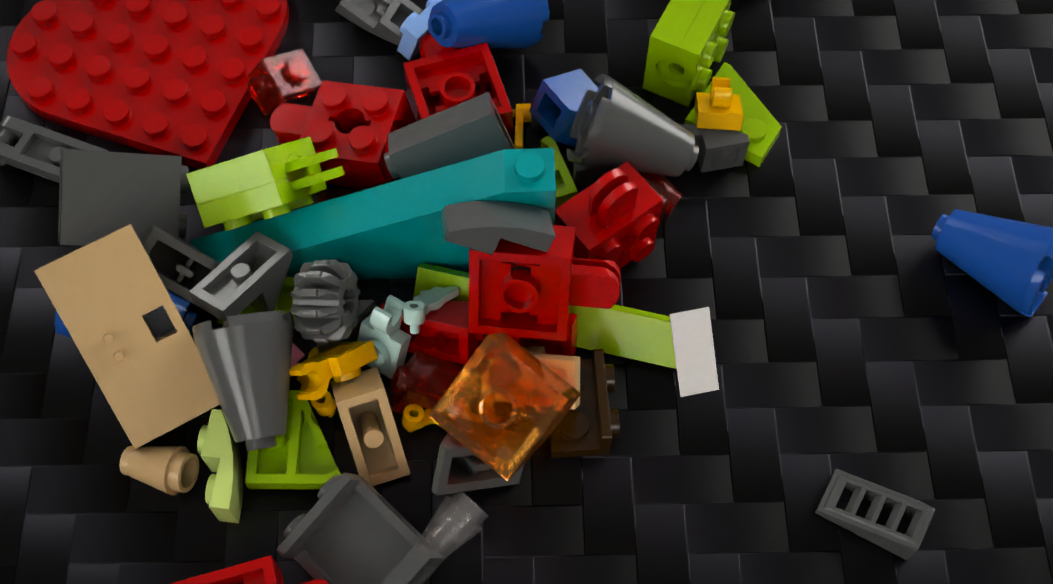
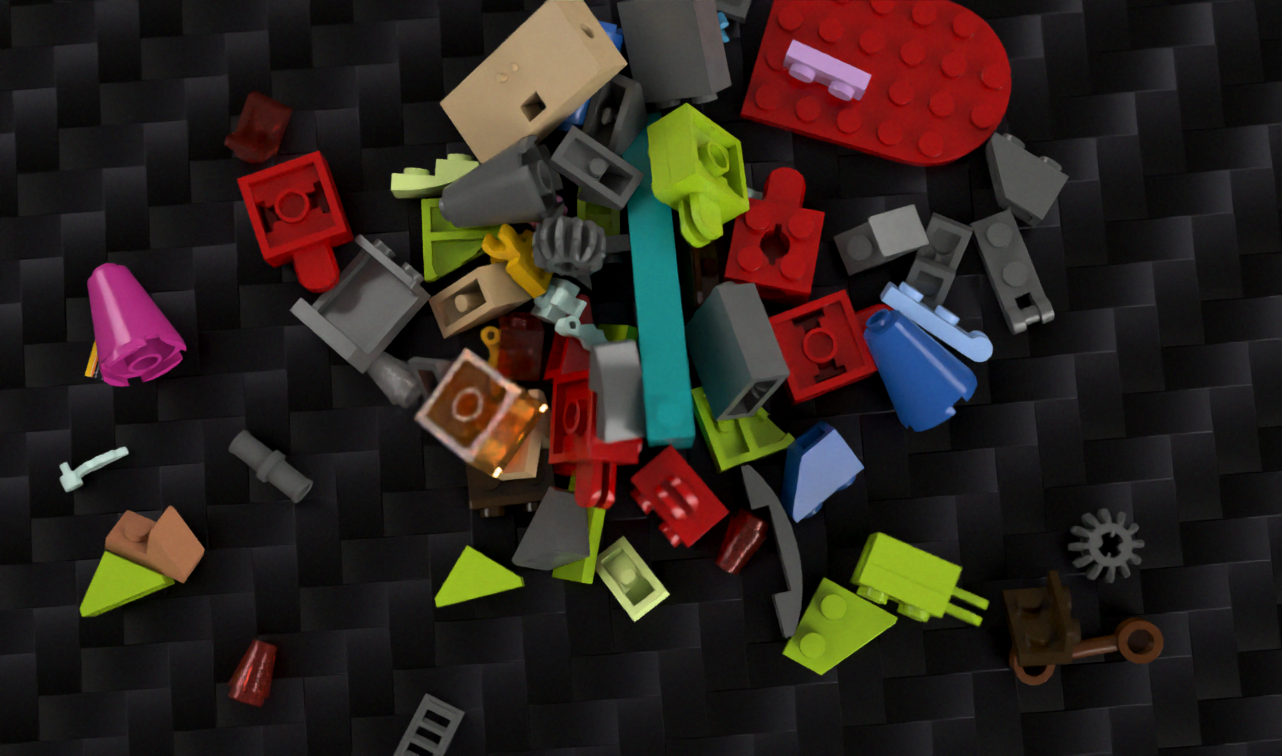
camera: 90 degrees right, 20 degrees up
tan cone [119,446,199,495] -> none
clear red bracket [245,49,322,115] -> none
yellow piece [512,103,531,149] -> none
dark grey cone [566,74,699,177] -> none
white sticker [670,307,719,397] -> none
yellow tile [694,77,743,131] -> none
none -> lime slope [435,545,525,607]
none -> dark grey slope [511,486,590,571]
none -> yellowish green slope [595,536,670,622]
none -> lavender plate [783,39,872,101]
none -> dark grey slope [833,204,930,277]

